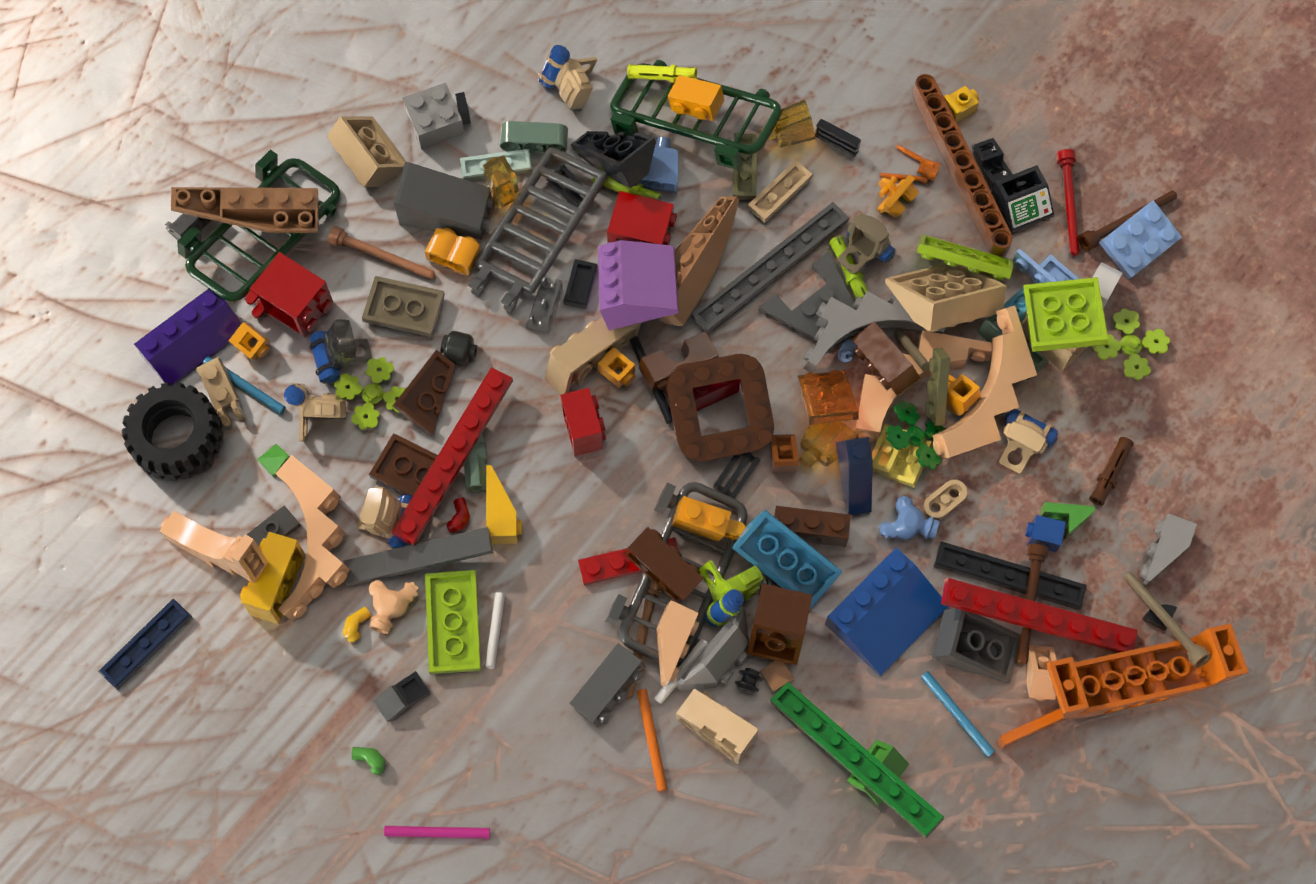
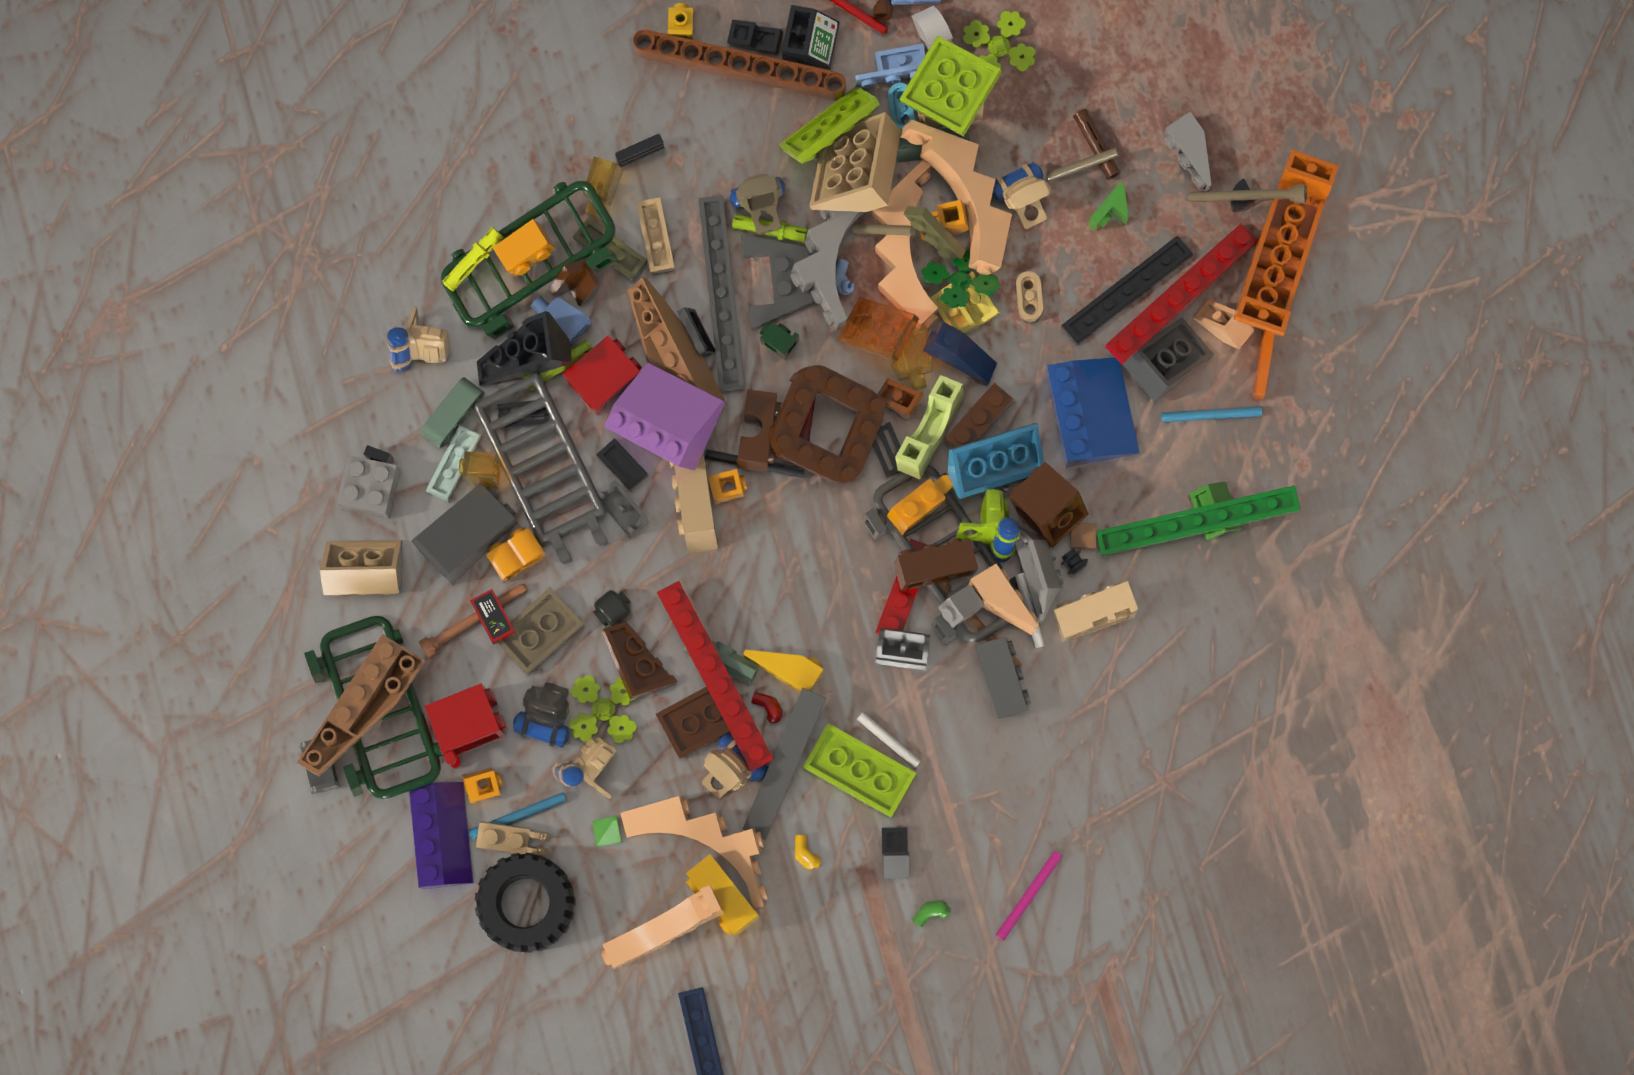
camera: 50 degrees left, 10 degrees up
dark grey plate [246,505,301,546] -> none
light nougat animal [369,580,419,634] -> none
red brick [560,388,606,457] -> none
orange bar [637,689,668,792] -> none
reddish brown brick [851,321,920,395] -> none
light orange hips [876,175,919,218] -> none
medium blue animal [878,496,940,540] -> none
orange plant [880,145,940,184] -> none
reddish brown piece [1016,544,1049,665] -> none
blue brick [1025,515,1066,552] -> none
none -> tile [470,589,516,645]
none -> reddish brown panel [549,258,599,306]
none -> black tile [677,307,715,356]
none -> dark green brick [759,322,800,360]
none -> dark grey hinge [875,628,931,671]
none -> yellowish green arch [895,375,965,479]
none -> light grey brick [938,585,985,628]
none -> dark tan bar [1046,147,1119,182]

